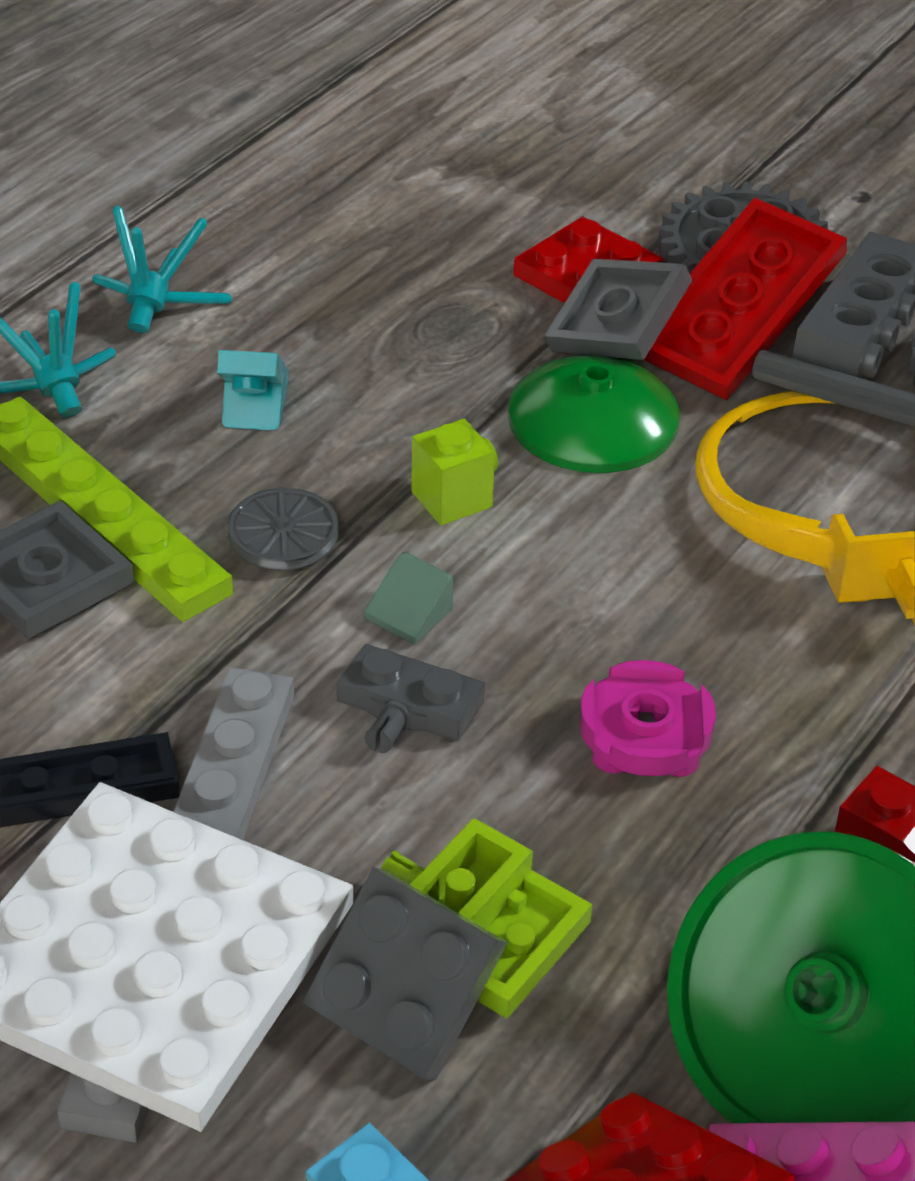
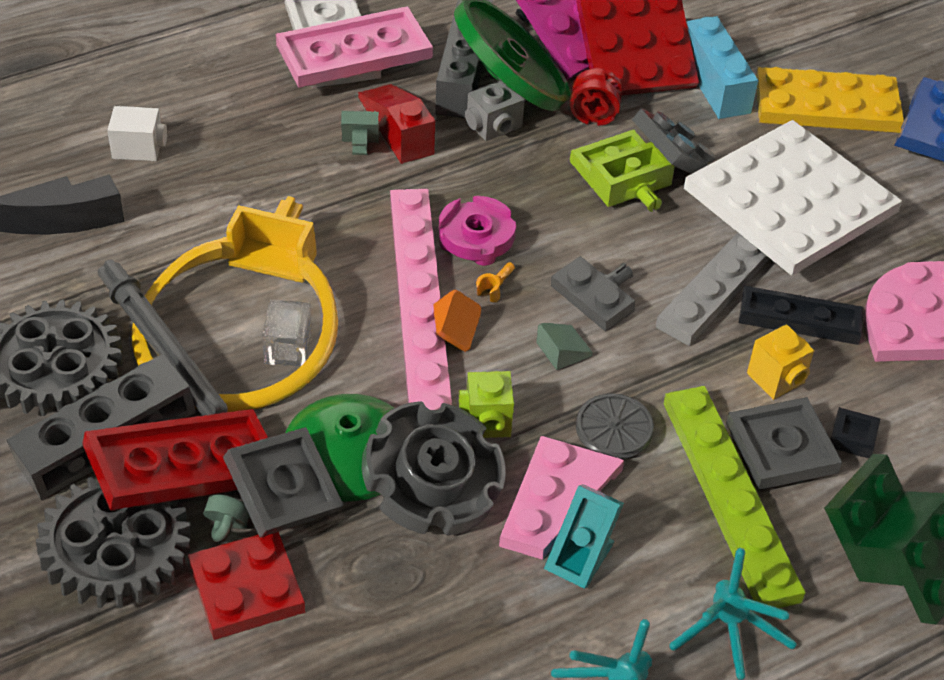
camera: 155 degrees left, 5 degrees up
none -> clear brick [262,299,312,367]
none -> dark grey piece [362,401,506,535]
none -> bright pink plate [390,189,452,410]
none -> orange slope [433,290,481,352]
none -> light orange hand [476,262,515,303]
none -> bright pink wing [499,436,624,560]
none -> red wheel [570,68,623,126]
none -> yellow brick [747,324,815,400]

